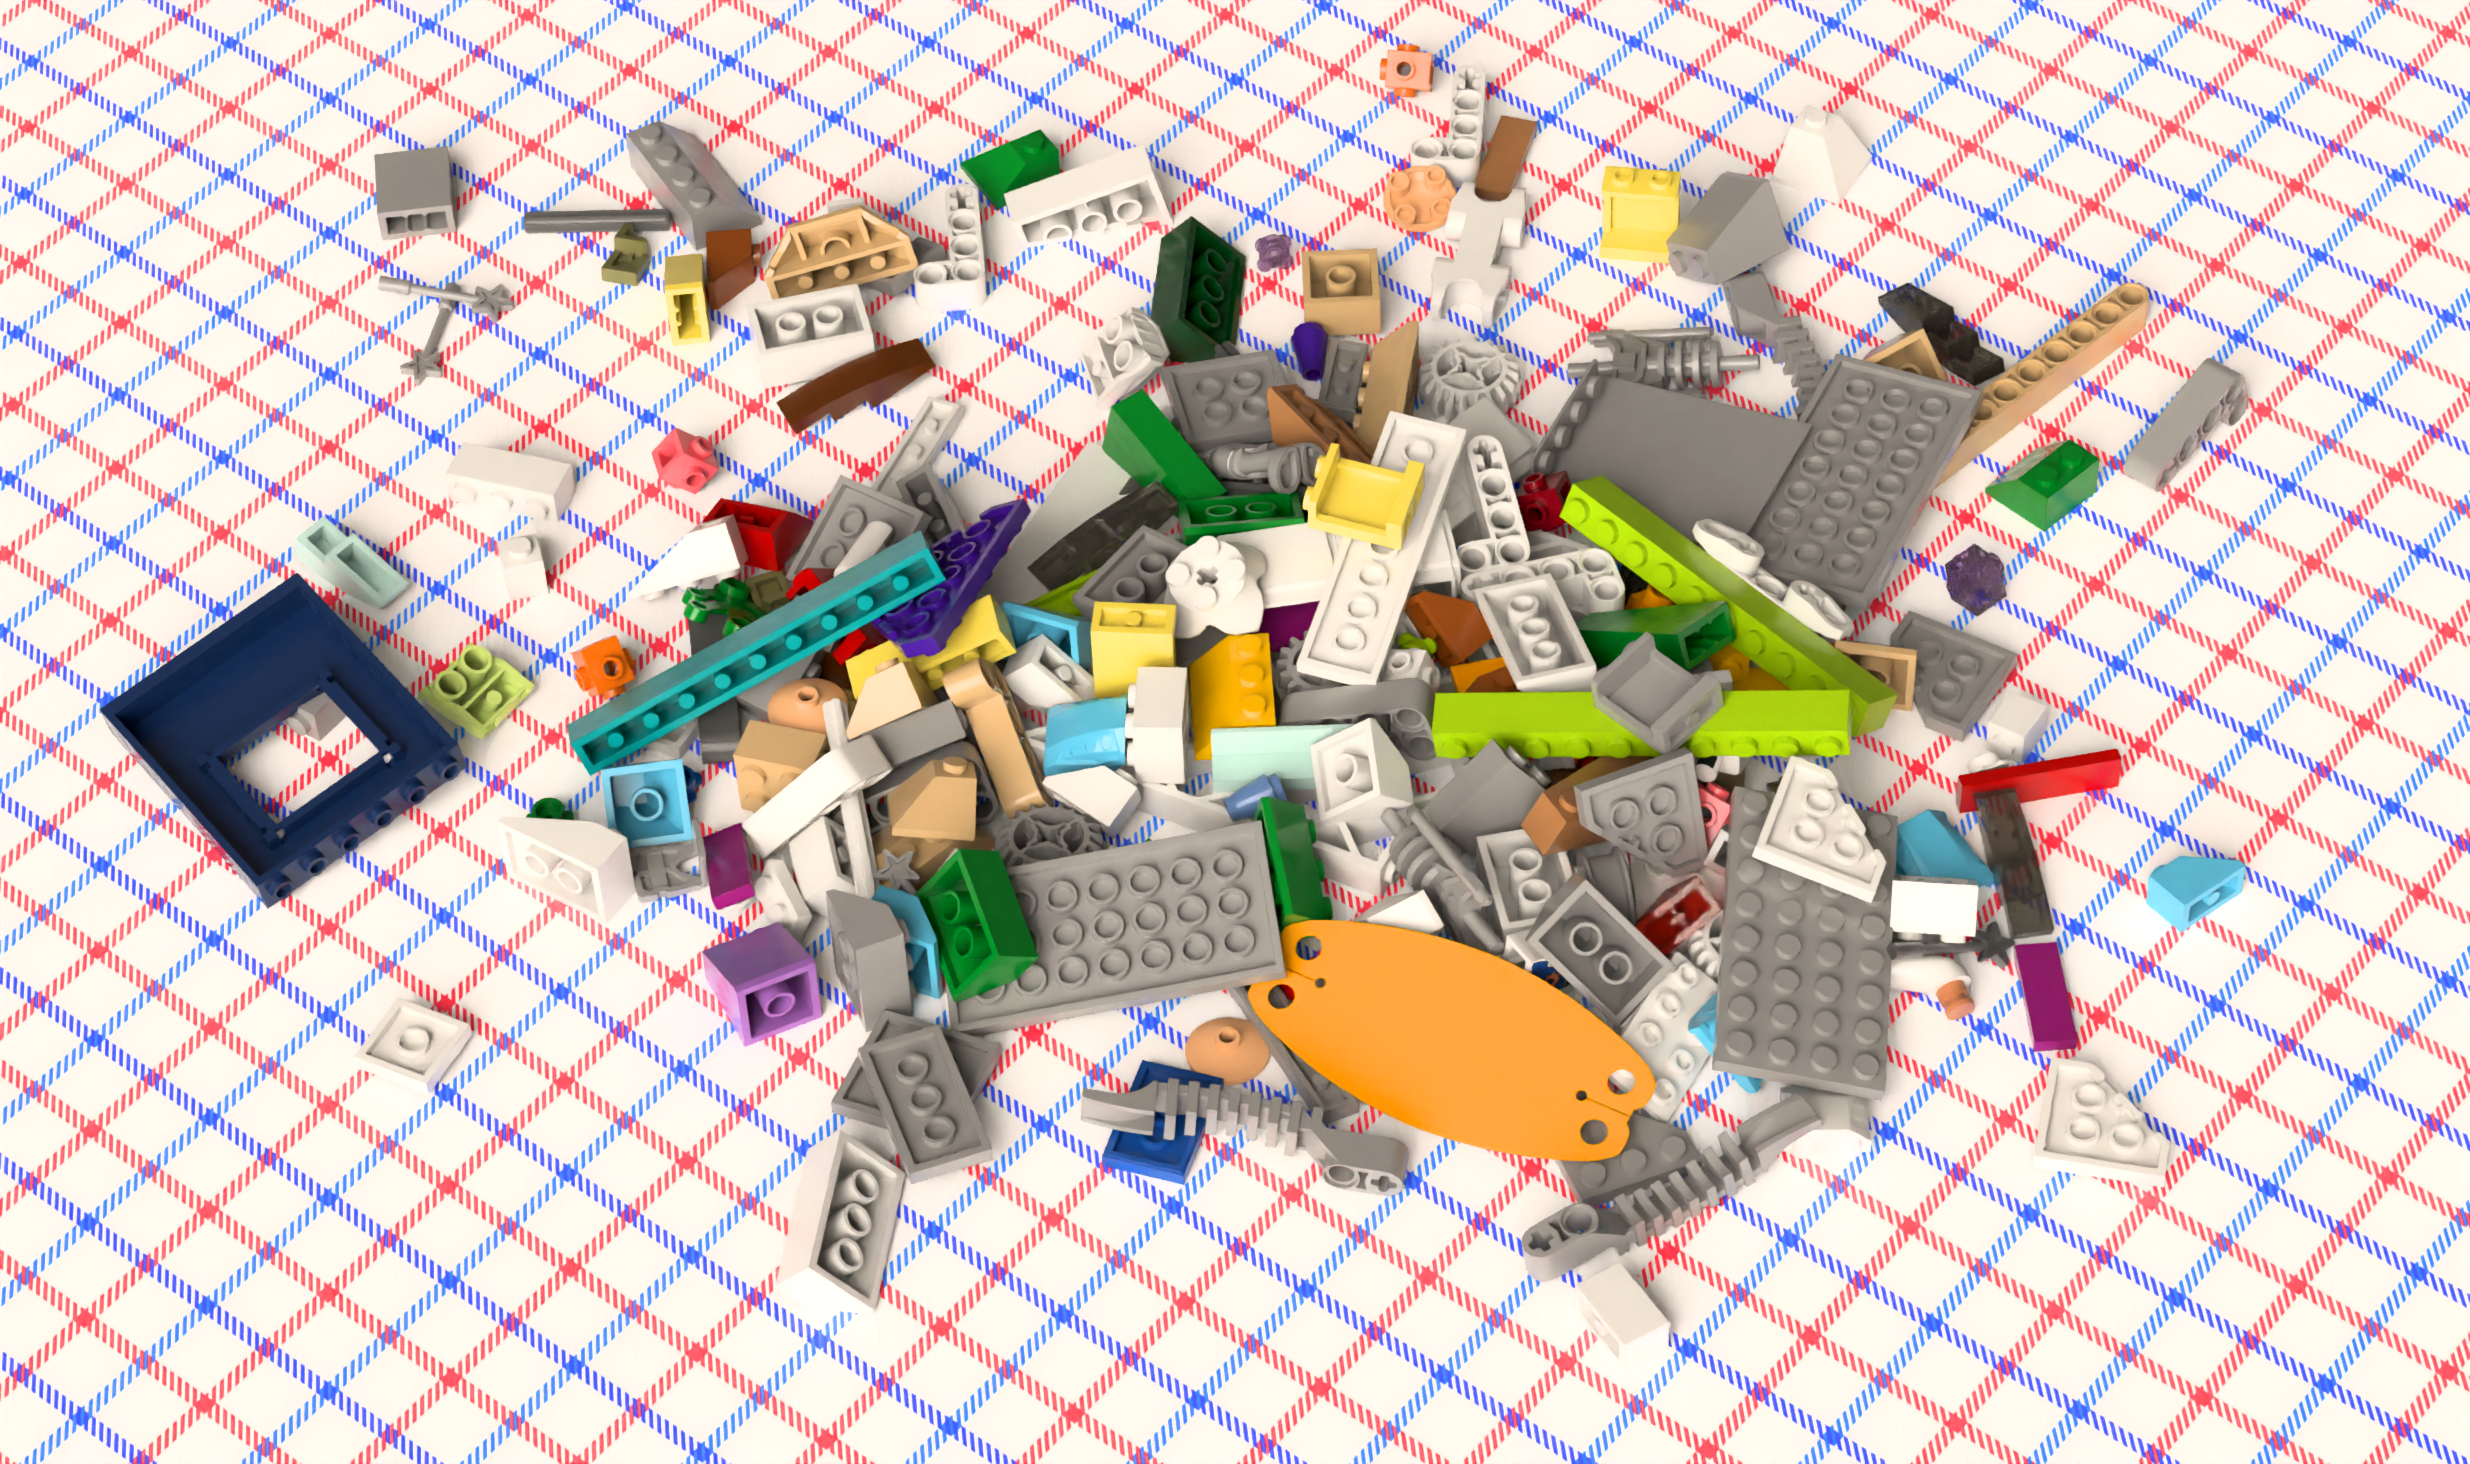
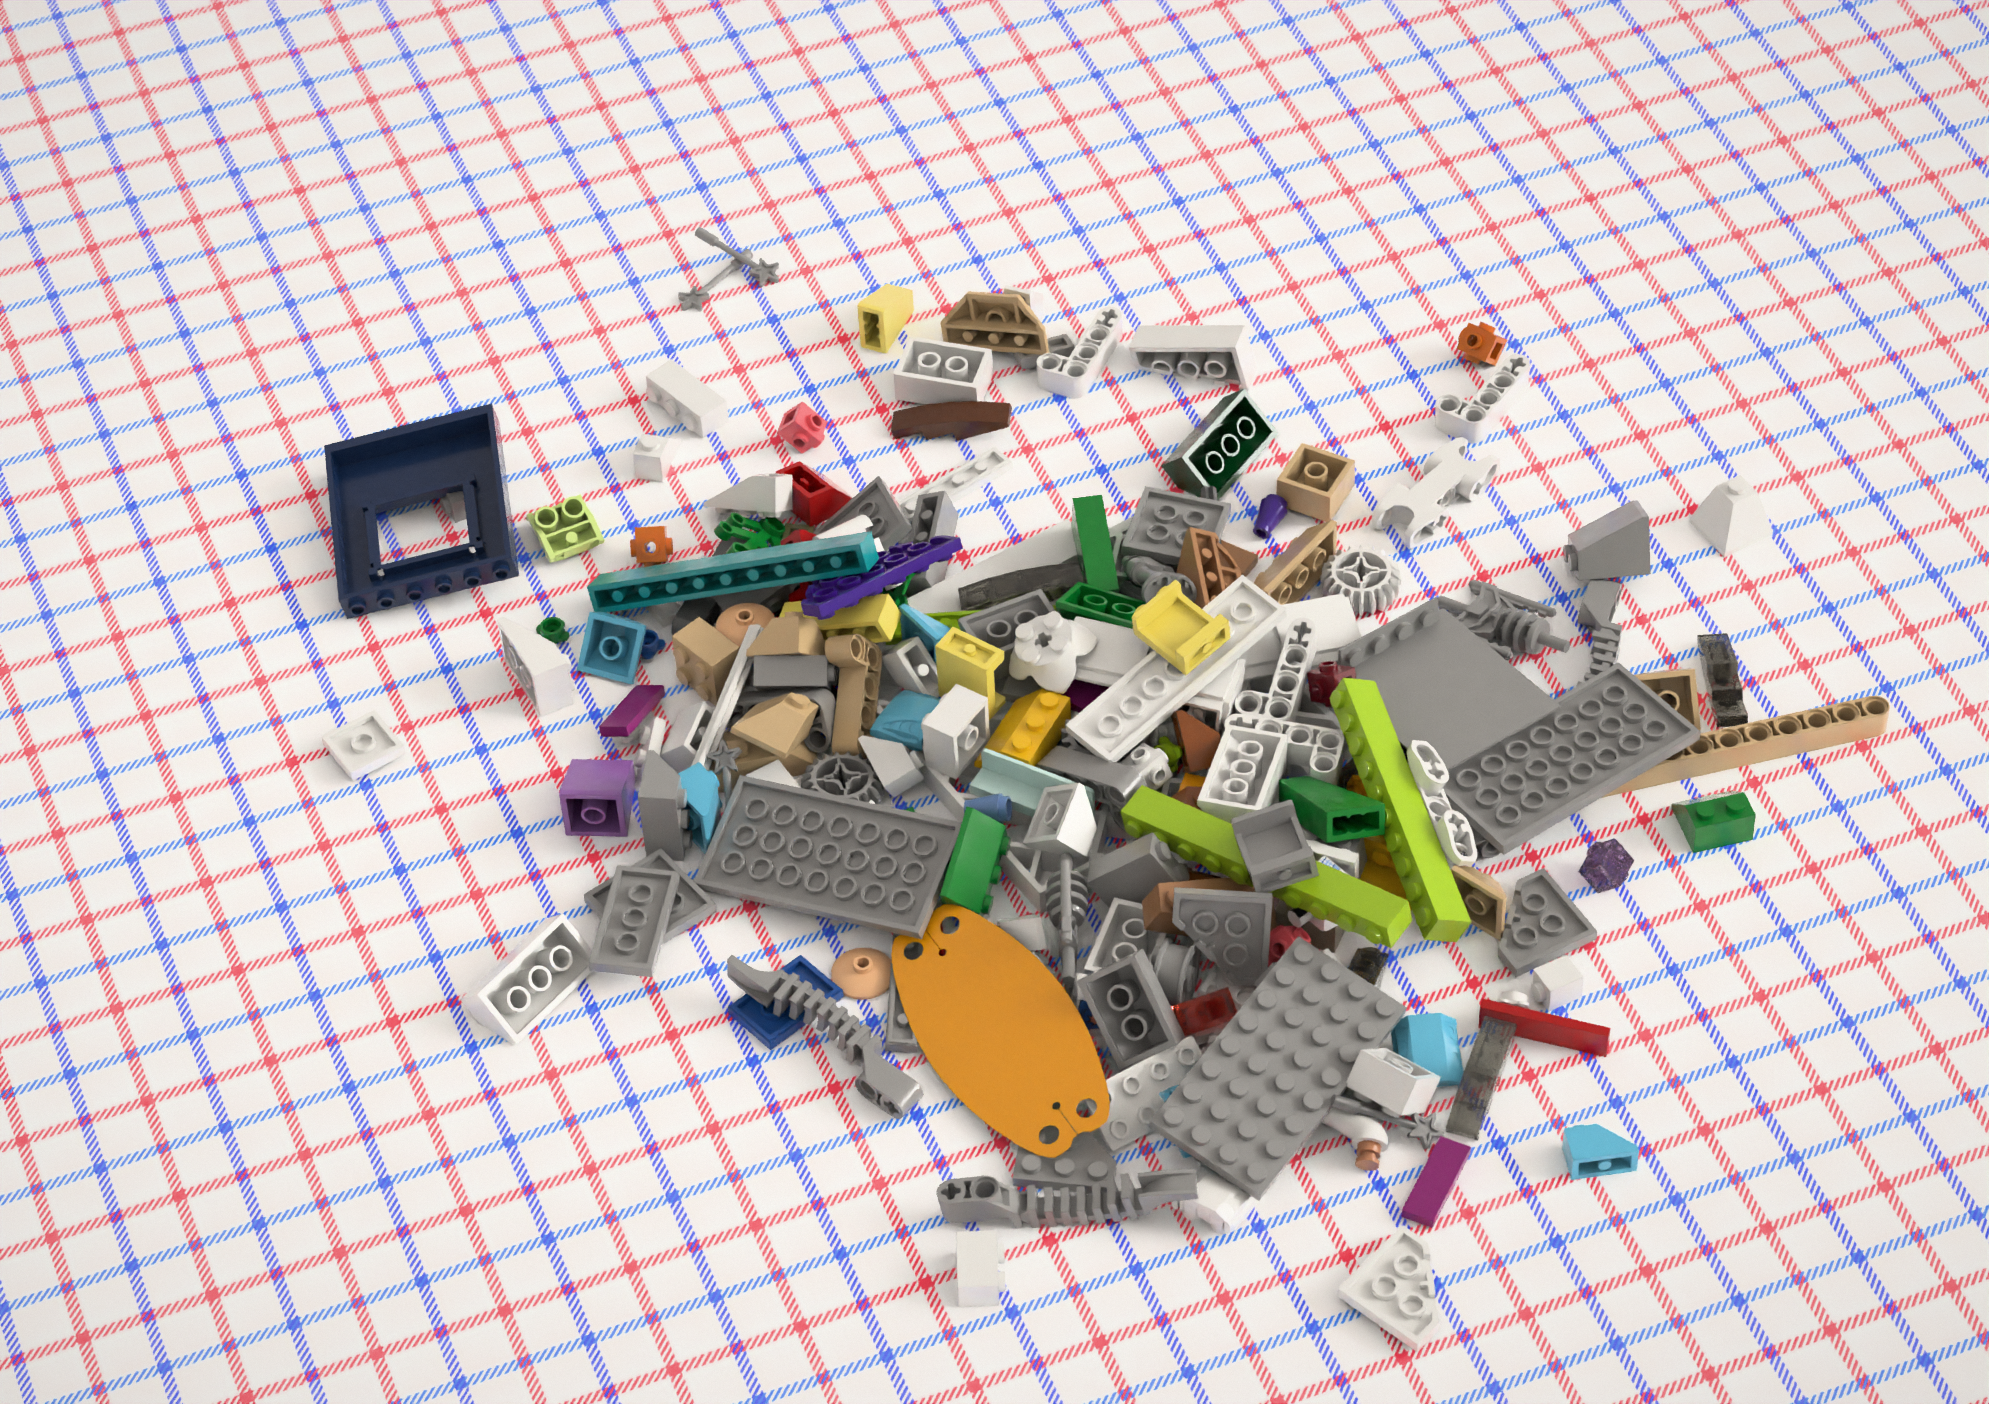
camera: 30 degrees right, 0 degrees up
light aqua slope [293,516,409,609] -> none
light grey brick [374,146,456,241] -> none
axle [523,209,671,234] -> none
olive slope [601,222,650,286] -> none
light grey slope [626,121,762,251] -> none
light grey piece [629,818,707,903] -> none
dark orange slope [706,229,762,310] -> none
white beam [742,734,893,860] -> none
green slope [914,849,1039,1002] -> none
green slope [960,129,1060,210] -> none
white slope [1076,306,1170,410] -> none
clear purple plate [1255,234,1294,272] -> none
light grey tile [1318,338,1369,422] -> none
light nougat dish [1383,165,1457,232] -> none
medium nougat tile [1475,115,1537,202] -> none
light yellow panel [1600,166,1681,264] -> none
white plate [1752,755,1887,903] -> none
light grey beam [2123,358,2248,492] -> none

